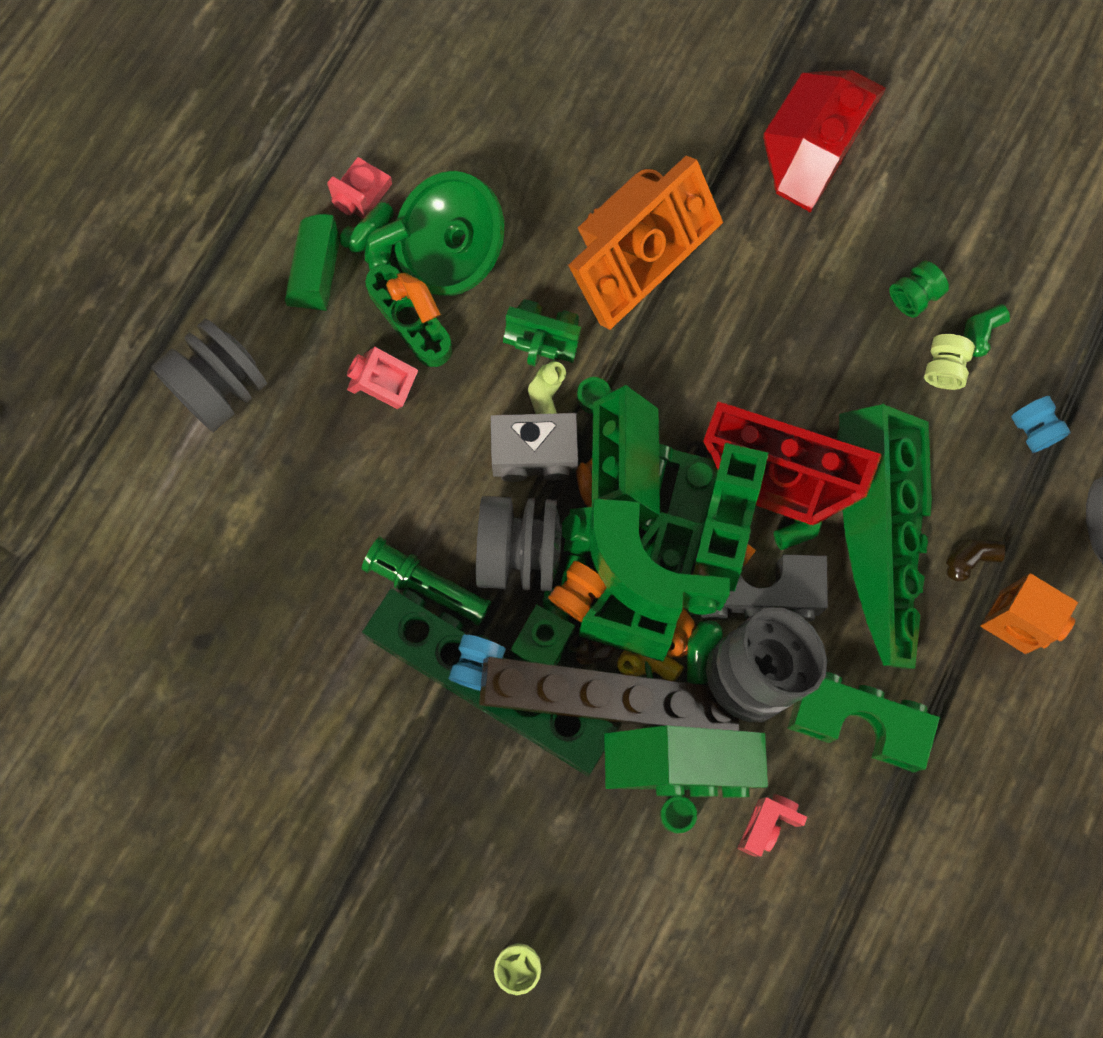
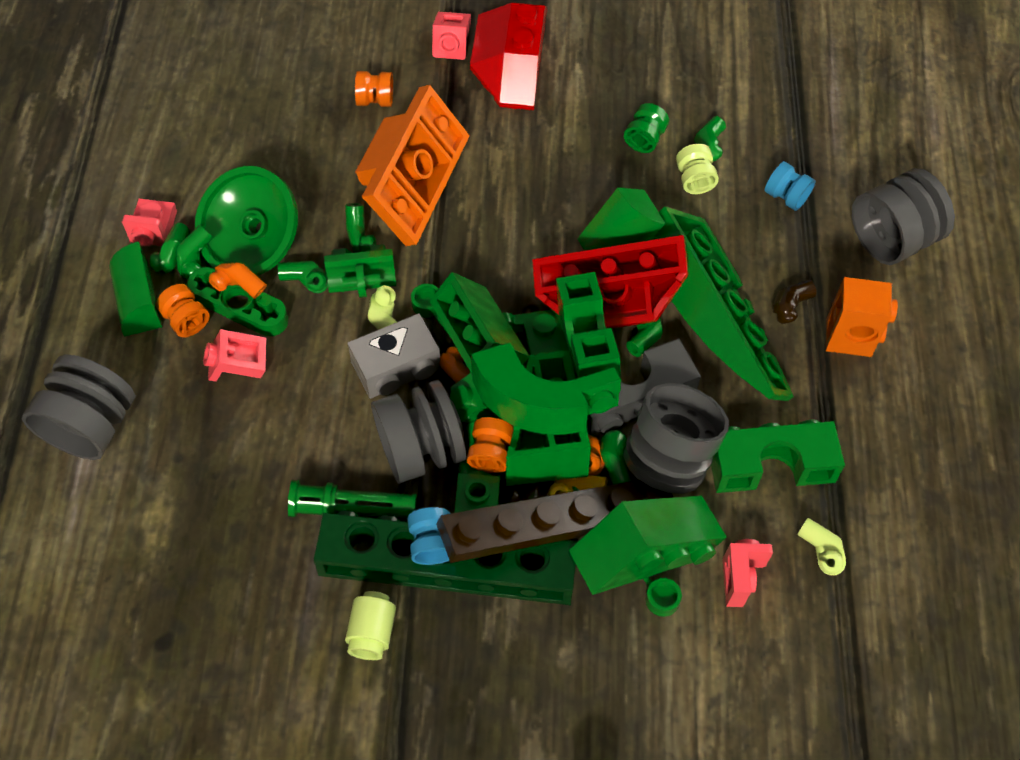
camera: 25 degrees left, 15 degrees down
none -> orange wheel [155,284,210,337]
none -> green arm [278,261,328,293]
none -> green arm [345,203,377,253]
none -> yellowish green brick [345,591,396,660]
none -> orange wheel [355,71,393,107]
none -> coral bracket [432,12,471,60]
none -> green brick [577,187,665,251]
none -> yellowish green arm [797,518,846,575]

